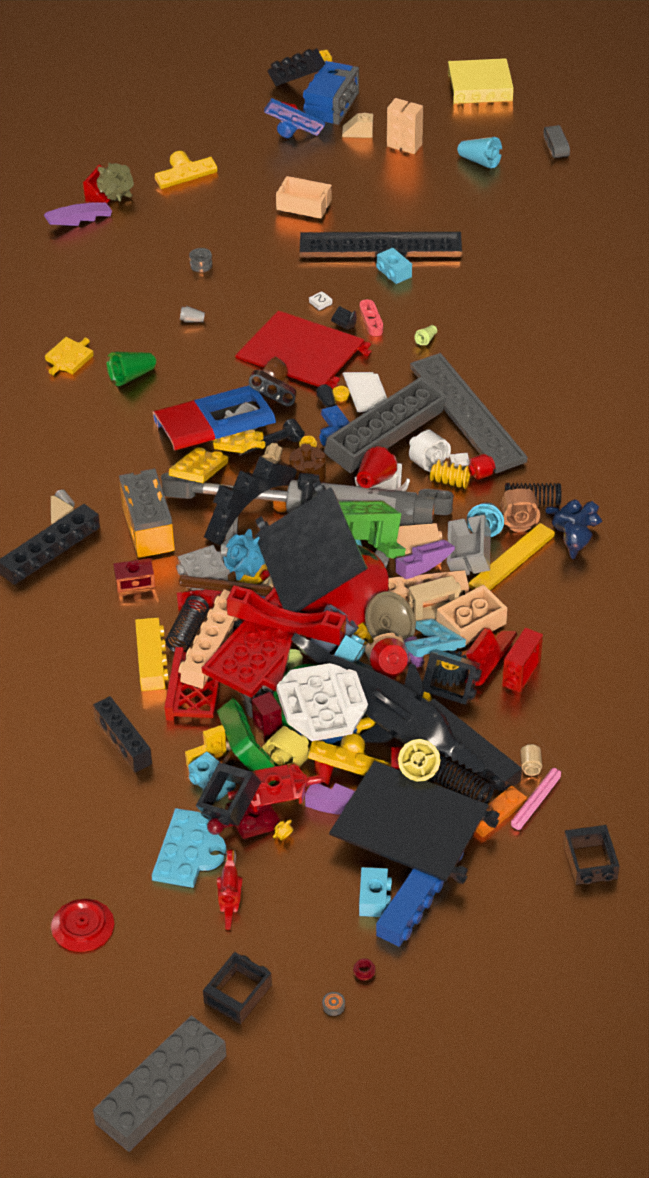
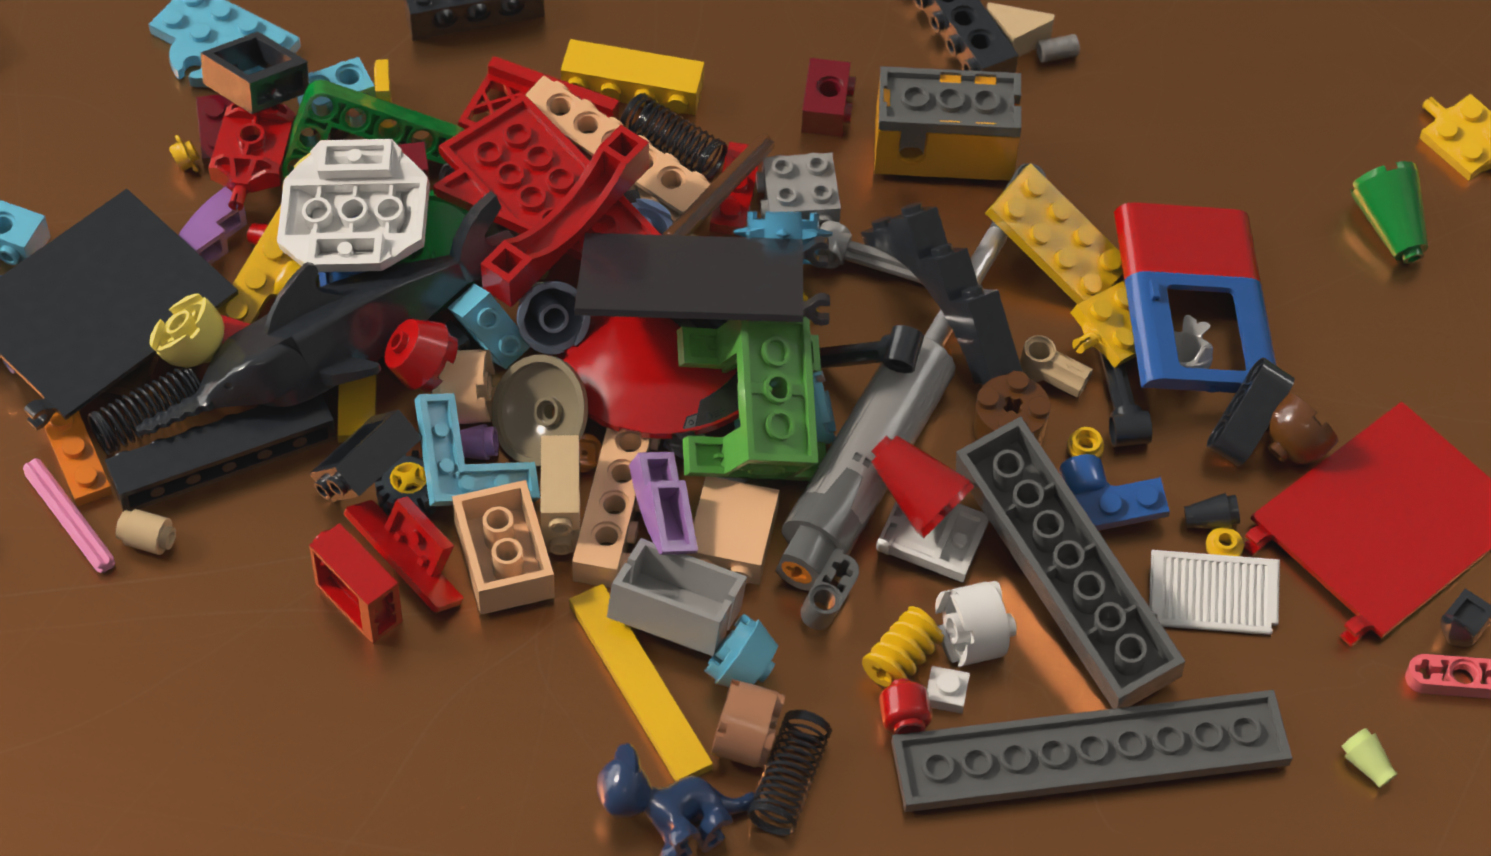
camera: 105 degrees right, 10 degrees up
red animal [217,850,243,930] -> none

